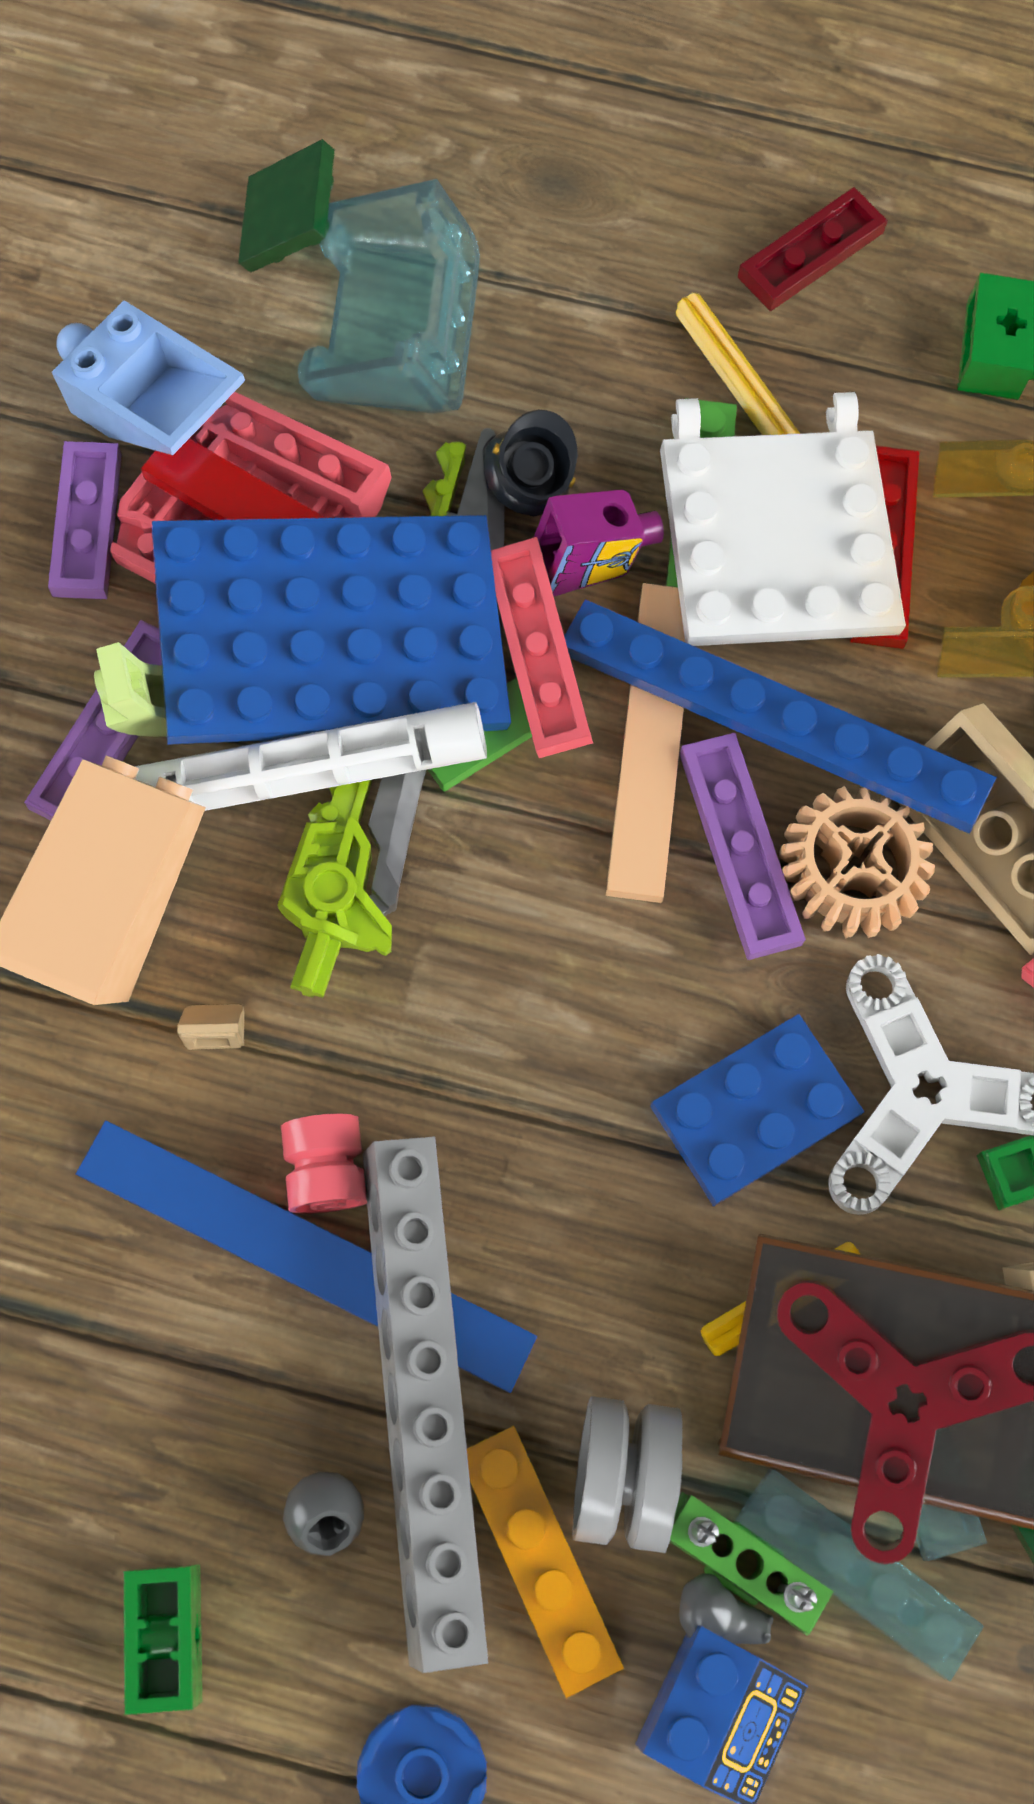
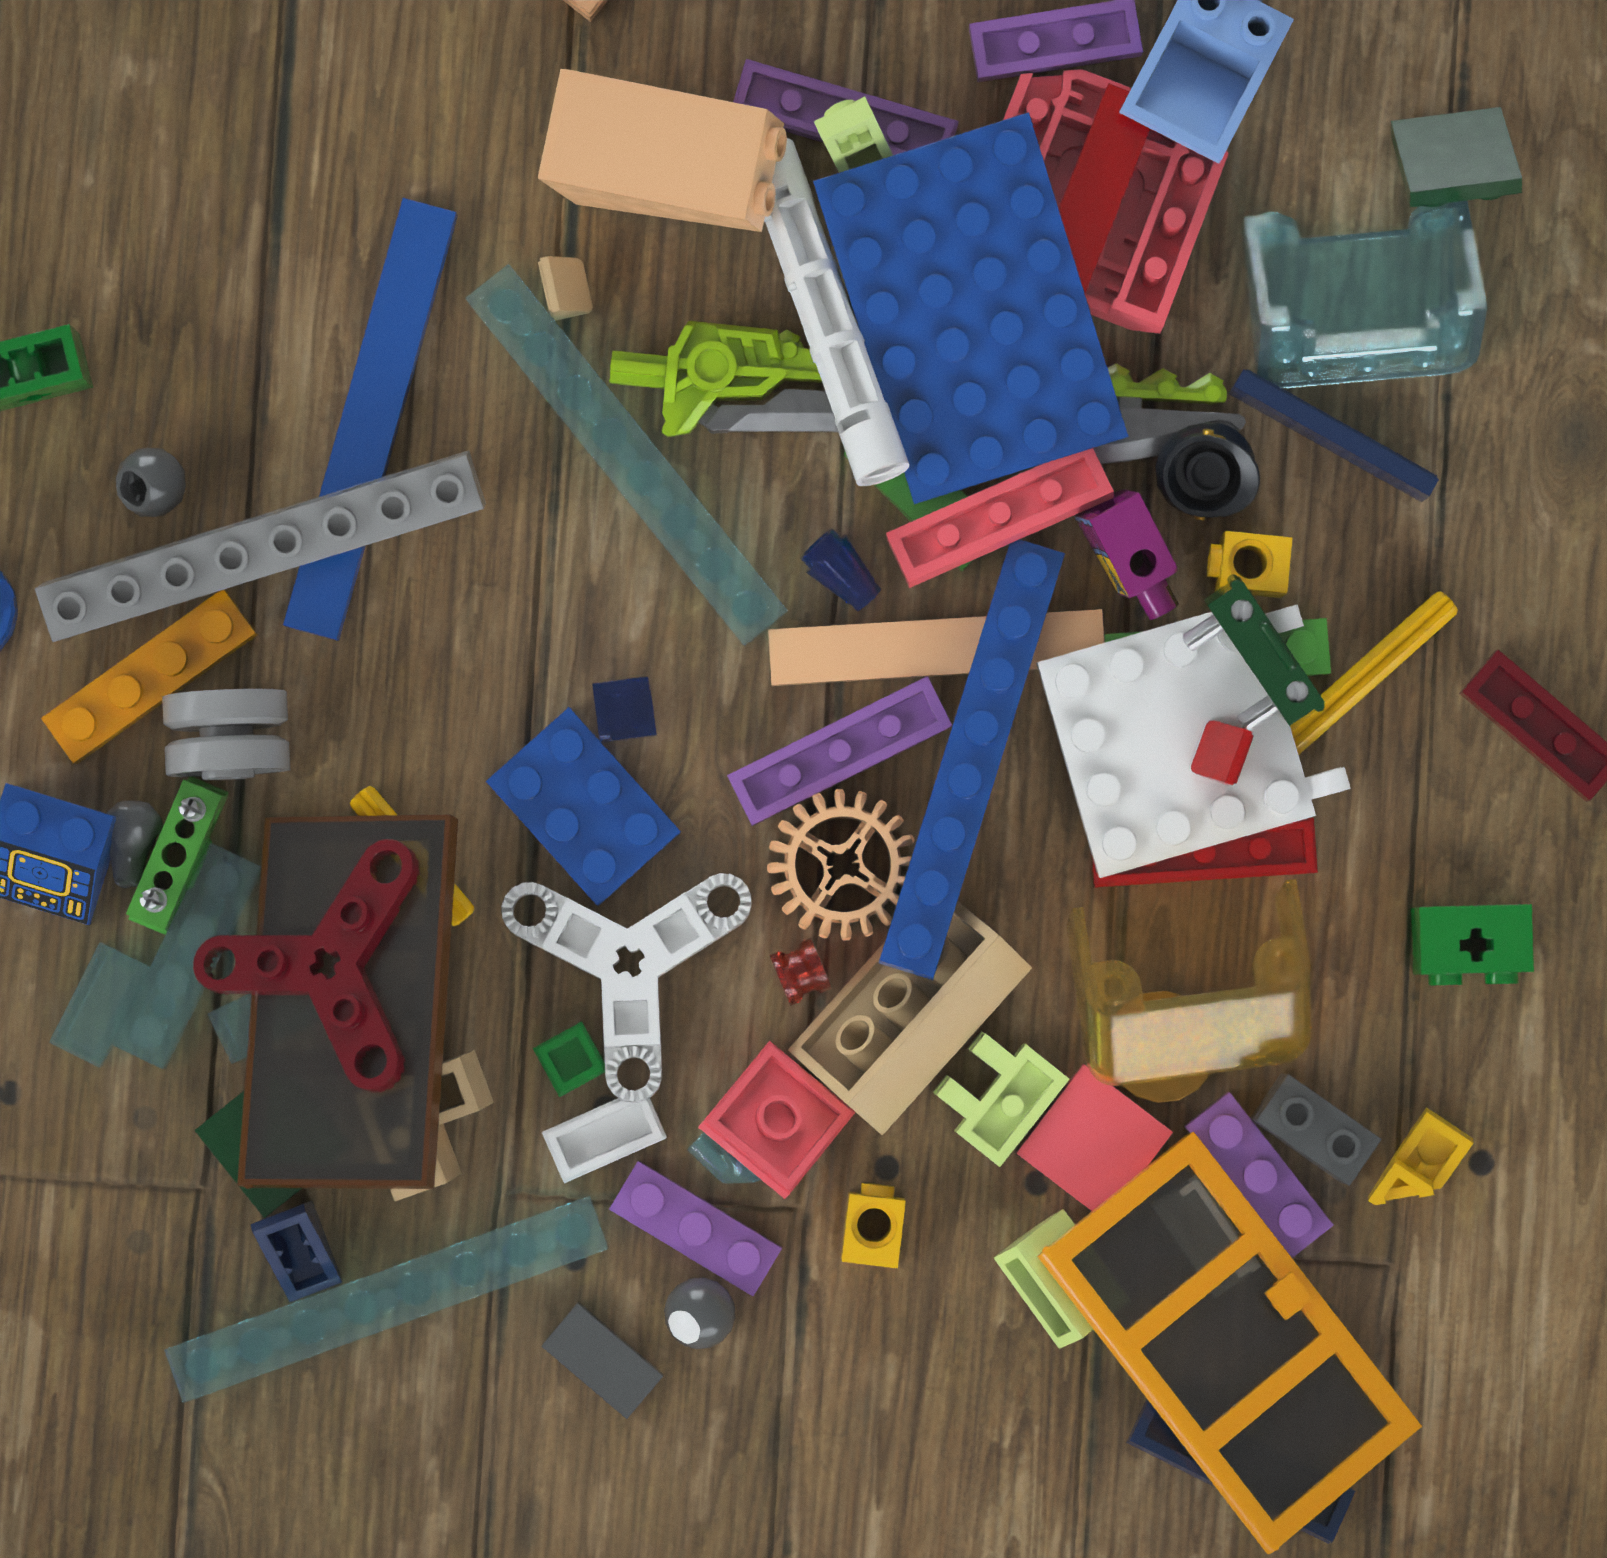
camera: 80 degrees right, 15 degrees up
coral wheel [281,1114,367,1214] -> none
none -> clear light blue tile [49,942,152,1068]
none -> clear light blue plate [465,264,788,647]
none -> clear blue panel [592,677,657,743]
none -> clear red wheel [769,938,832,1006]
none -> clear blue cone [800,528,881,612]
none -> dark green piece [1182,574,1325,731]
none -> red slope [1191,720,1254,786]
none -> yellow brick [1207,531,1293,598]
none -> dark blue tile [1228,369,1439,502]

